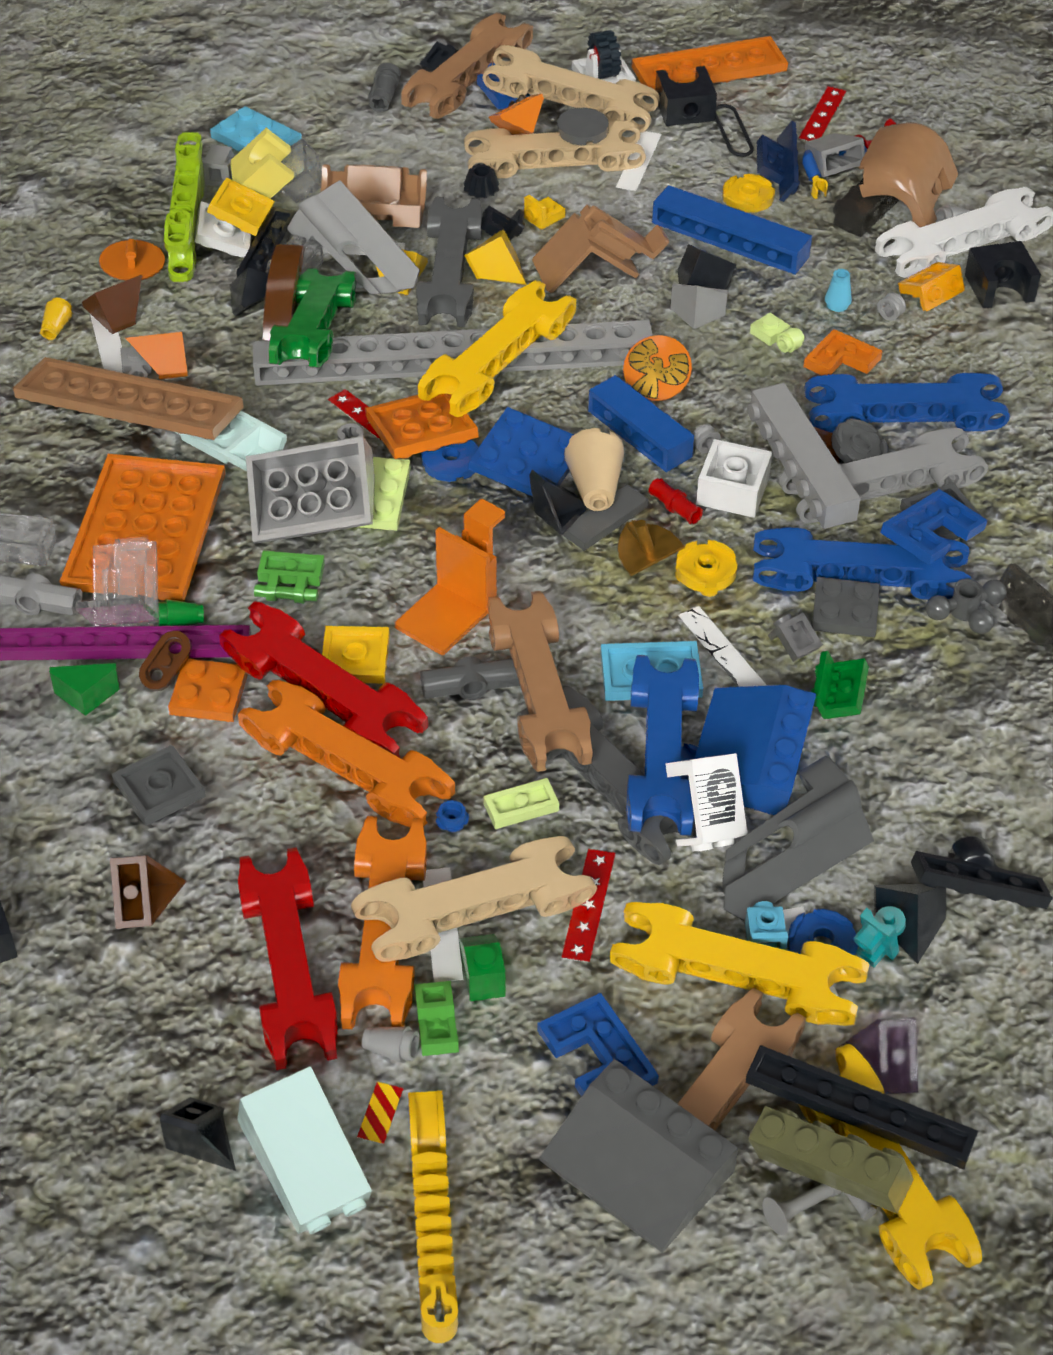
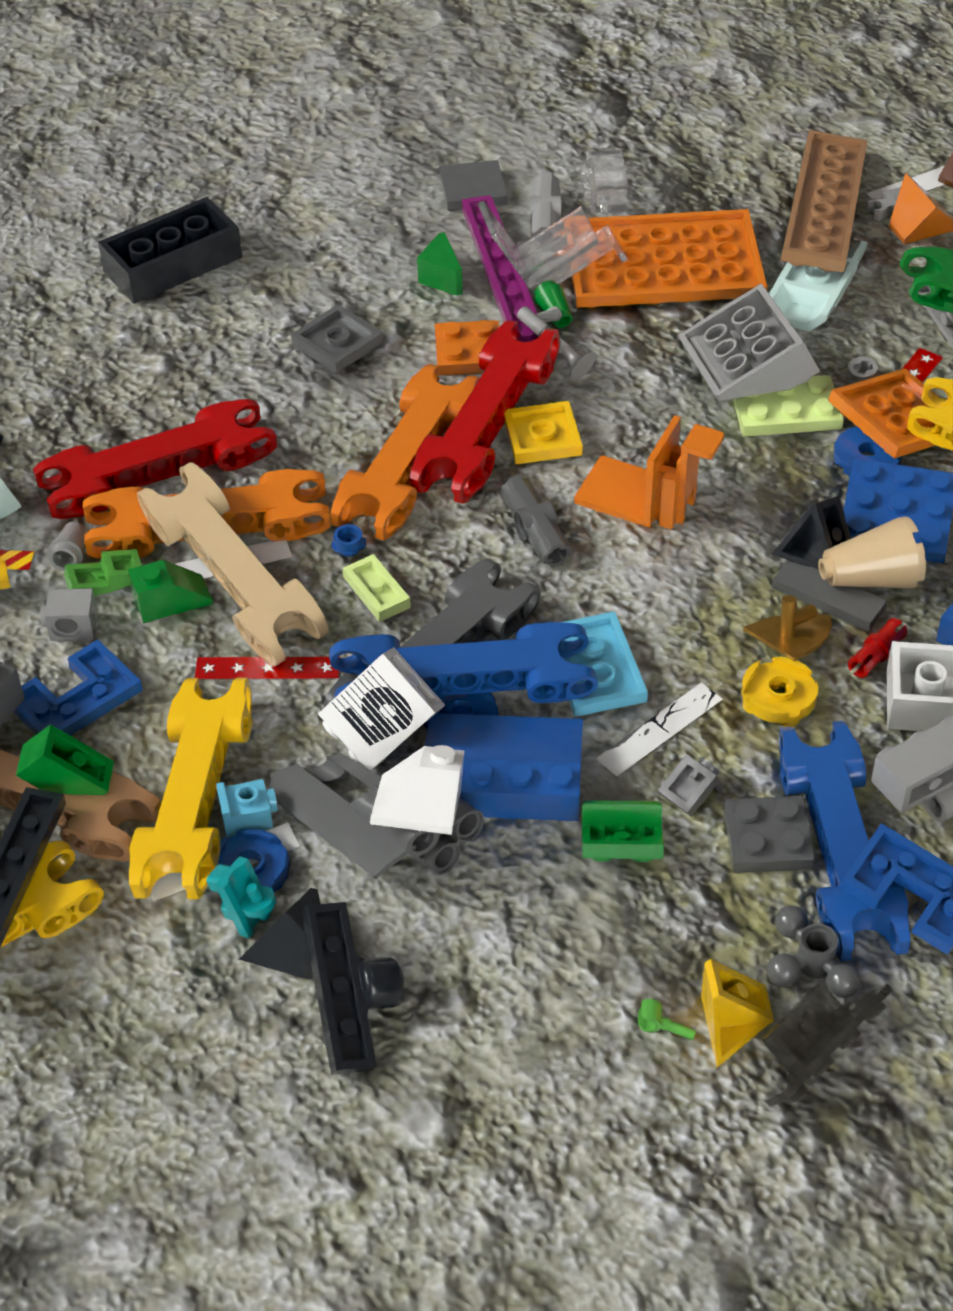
camera: 80 degrees right, 0 degrees up
yellow cone [40,297,72,340] -> none
reddish brown slope [110,855,187,929] -> none
reddish brown plate [139,631,192,691] -> none
bright green plate [254,551,325,604] -> none
medium nougat piece [488,591,593,772] -> none
clear purple slope [835,1017,918,1094] -> none
none -> green slope [15,724,114,795]
none -> light grey brick [40,588,98,641]
none -> white slope [370,745,465,835]
none -> light grey piece [517,306,596,380]
none -> bright green hand [638,999,696,1041]
none -> yellow slope [701,959,774,1068]

